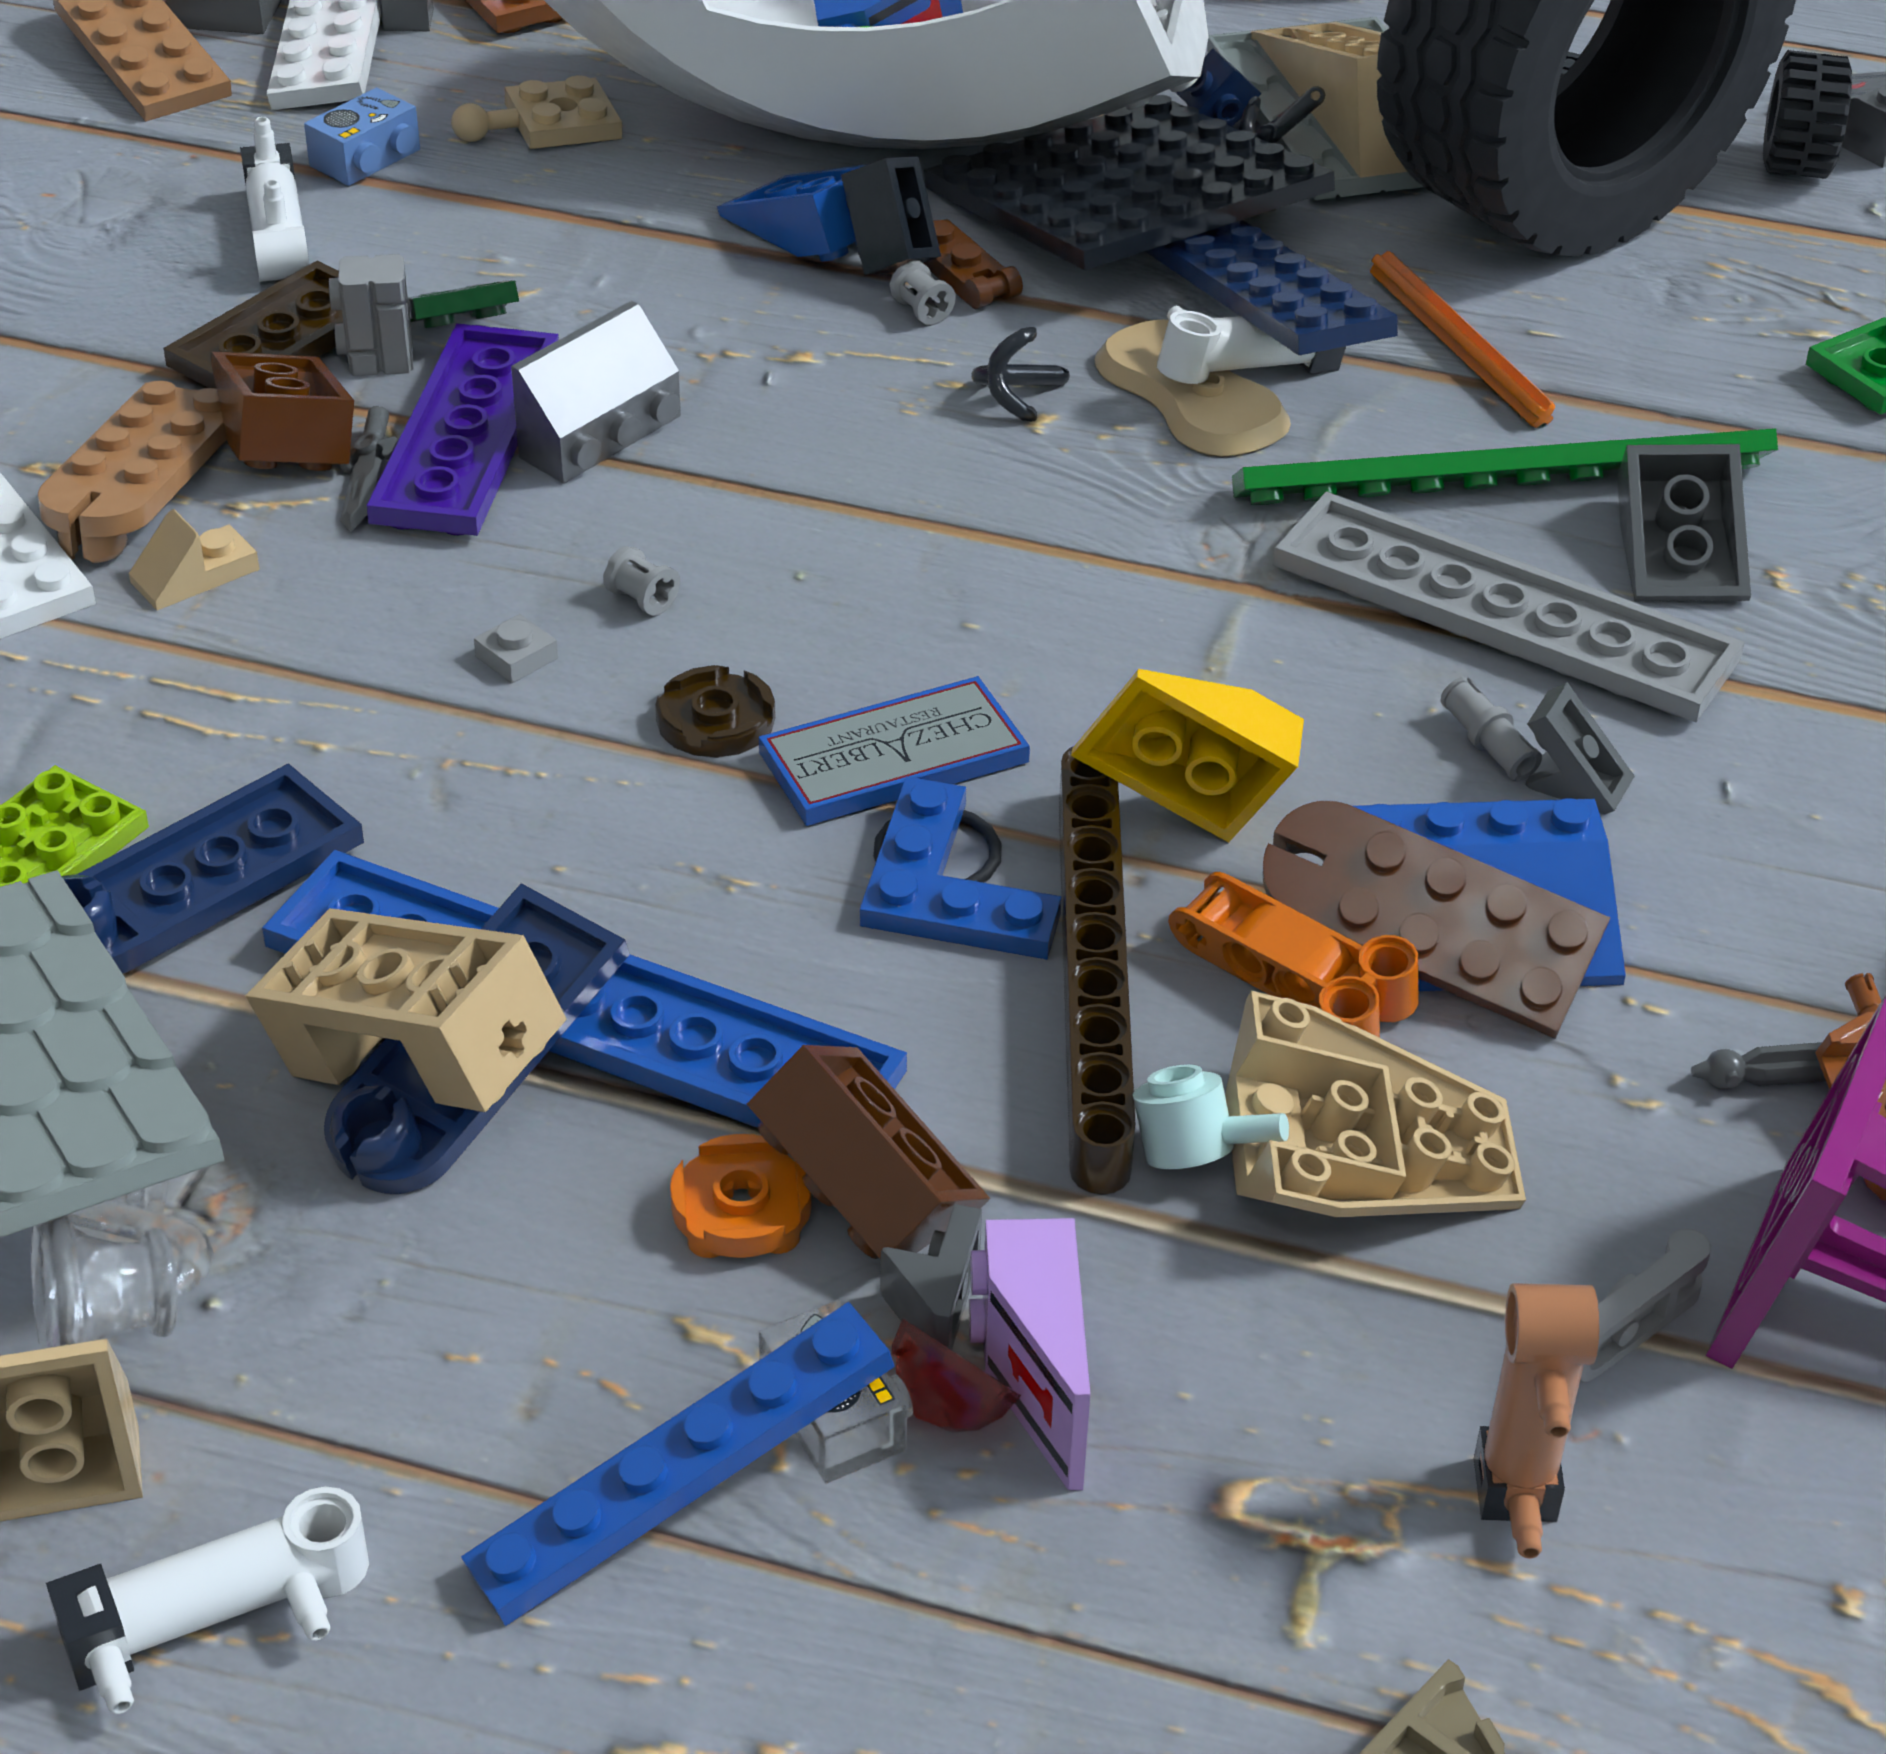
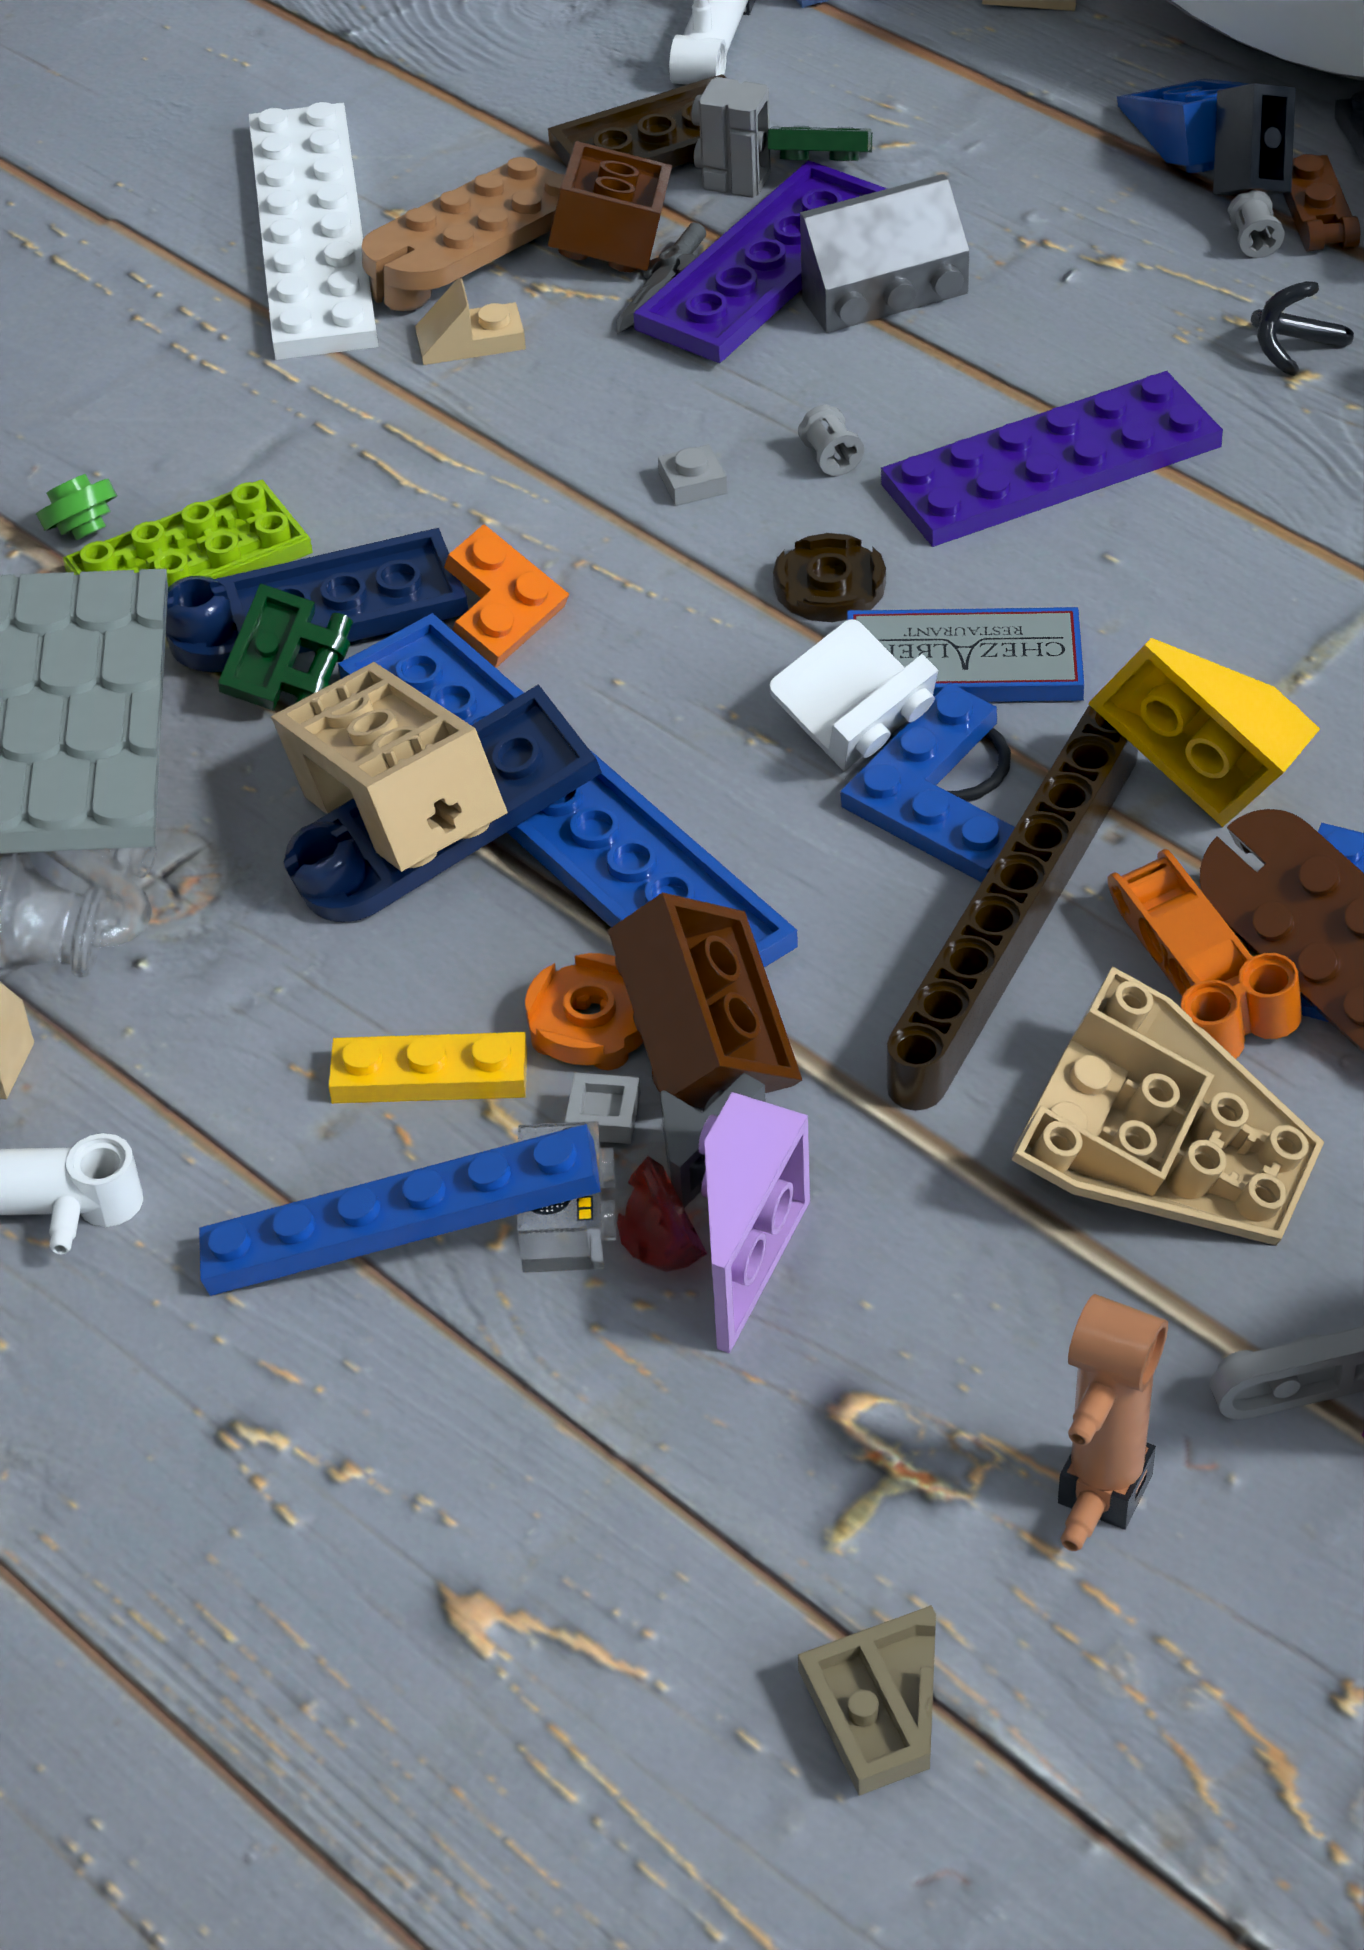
camera: 30 degrees right, 5 degrees up
light aqua piece [1133,1064,1289,1169] -> none
none -> dark green plate [218,583,353,711]
none -> yellow plate [329,1032,528,1104]
none -> orange plate [444,524,569,668]
none -> light grey plate [564,1072,641,1144]
none -> white bracket [770,619,938,771]
none -> dark purple plate [881,371,1223,547]

